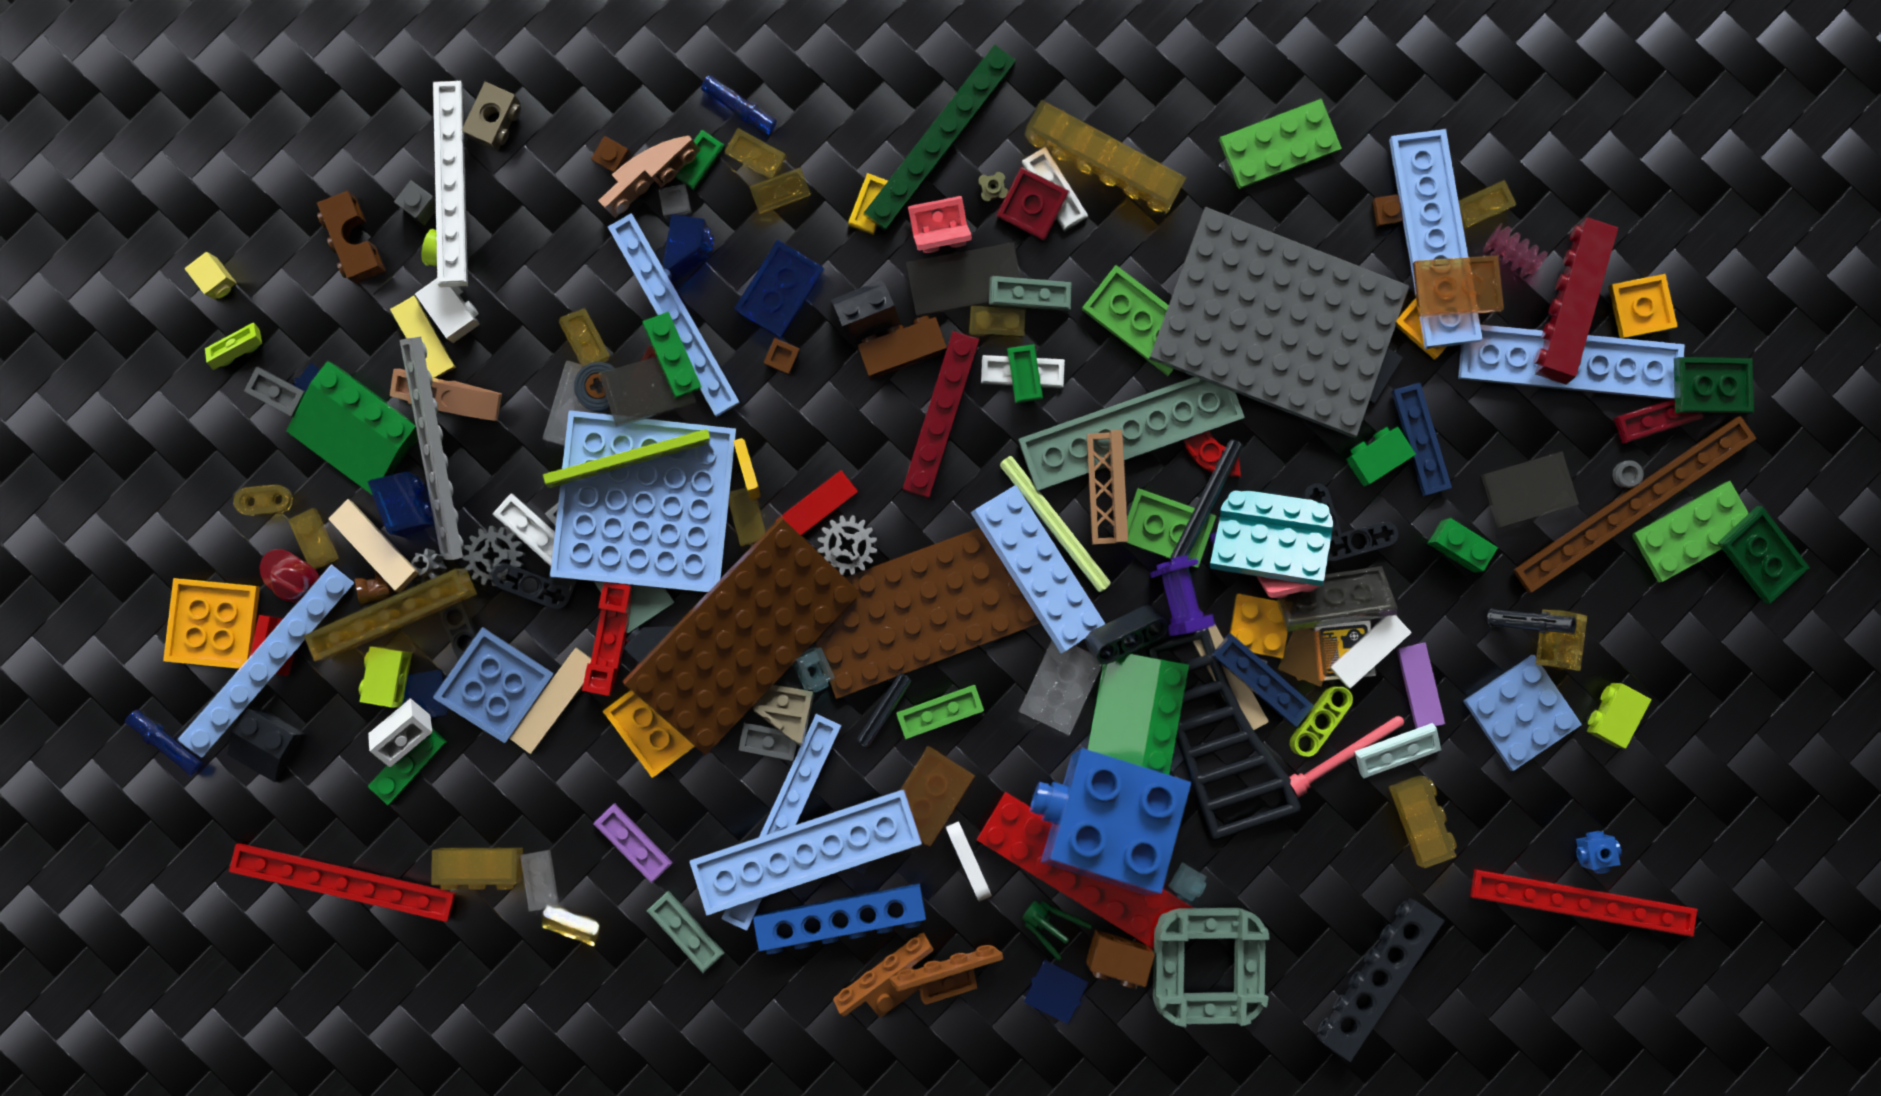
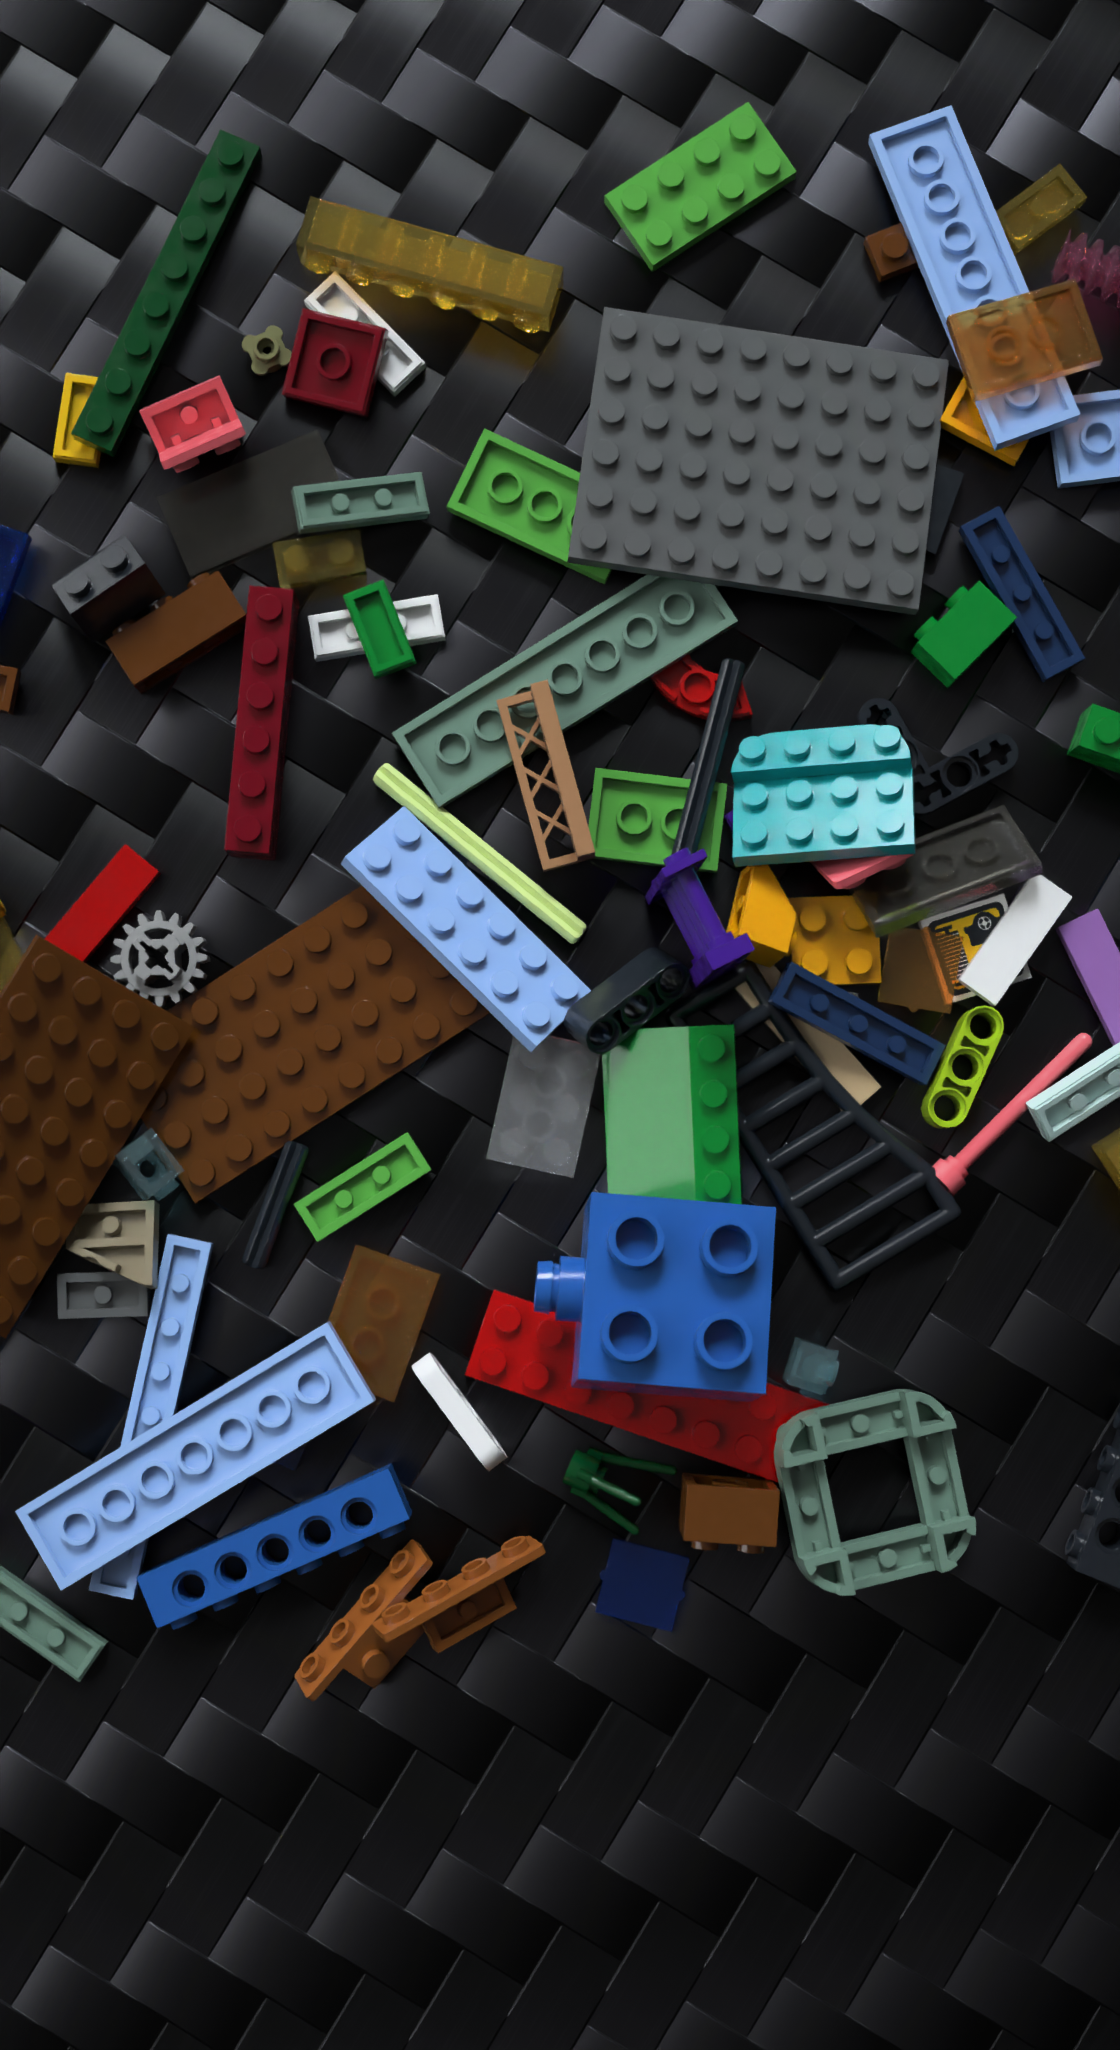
camera: 10 degrees left, 0 degrees up
none -> light orange slope [726,865,797,968]

